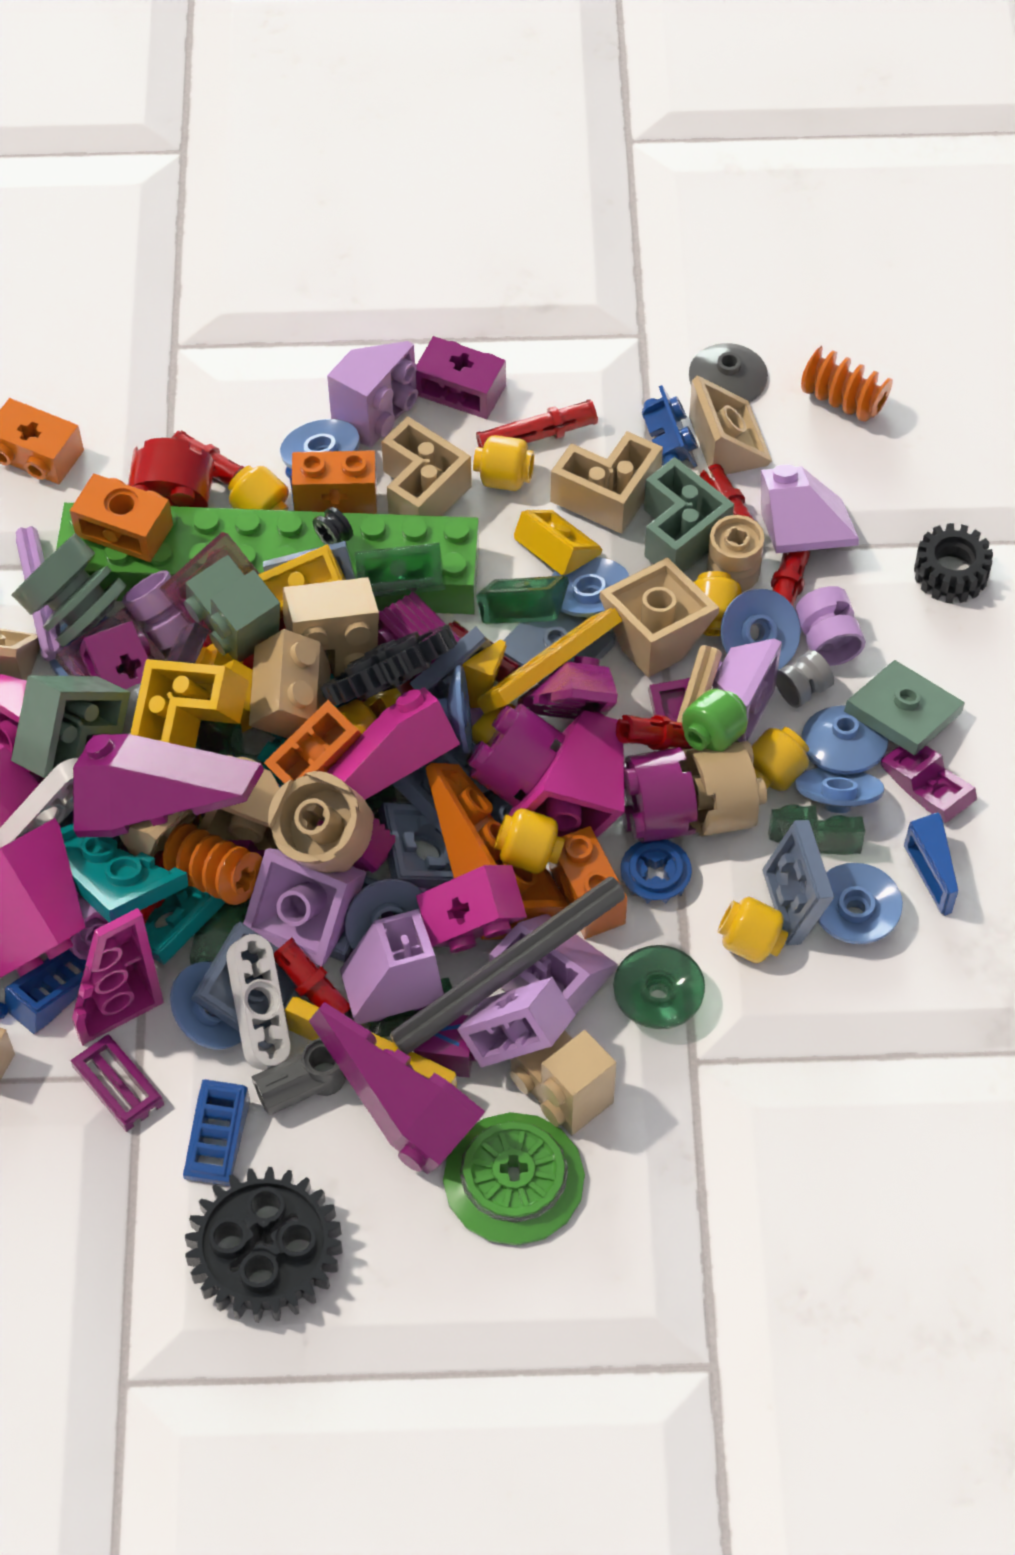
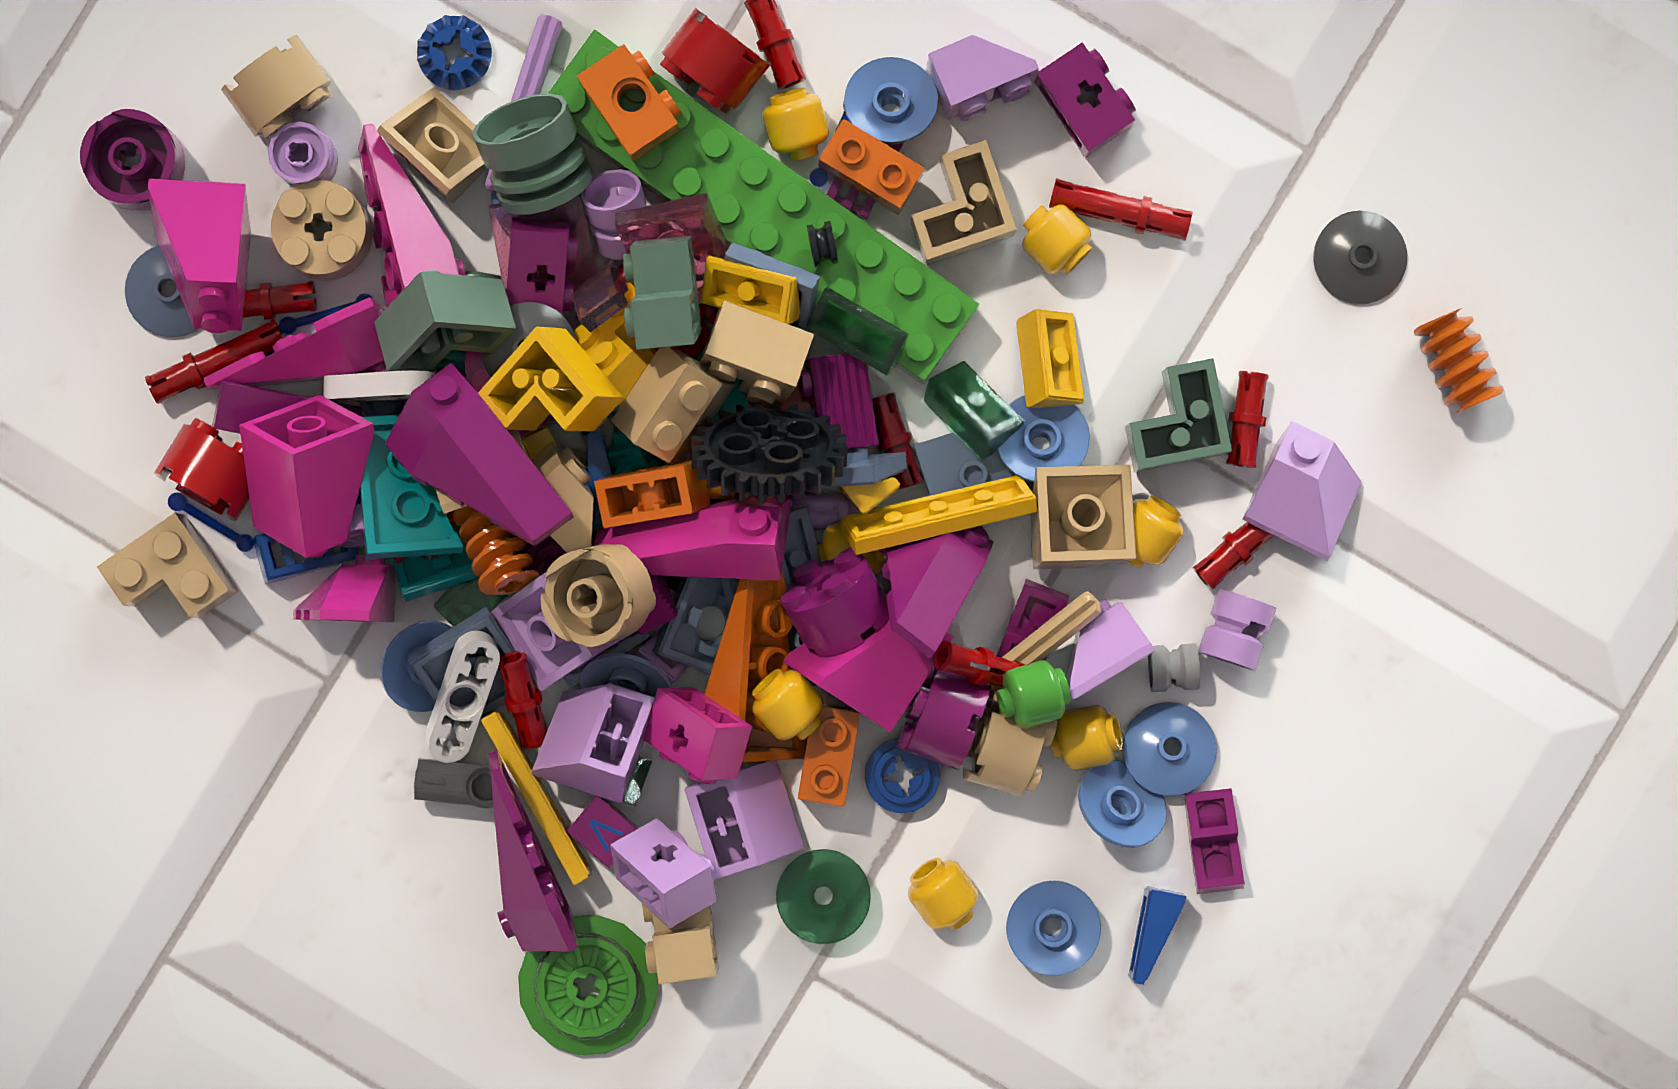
camera: 30 degrees right, 30 degrees up
magenta tile [71,1034,164,1132] -> none
blue slope [183,1079,250,1186] -> none
black gear [185,1167,343,1323] -> none
dark grey axle [390,877,625,1054] -> none
medium blue dish [438,665,472,754] -> none
tan brick [550,431,663,534] -> none
blue hinge [641,385,698,468] -> none
tan slope [689,375,772,478] -> none
tan wheel [707,515,765,592] -> none
medium blue dish [721,589,801,670] -> none
sand blue piece [762,820,834,945] -> none
clear green slope [768,804,865,855] -> none
sand green plate [844,660,965,755] -> none
black tyre [914,523,993,603] -> none

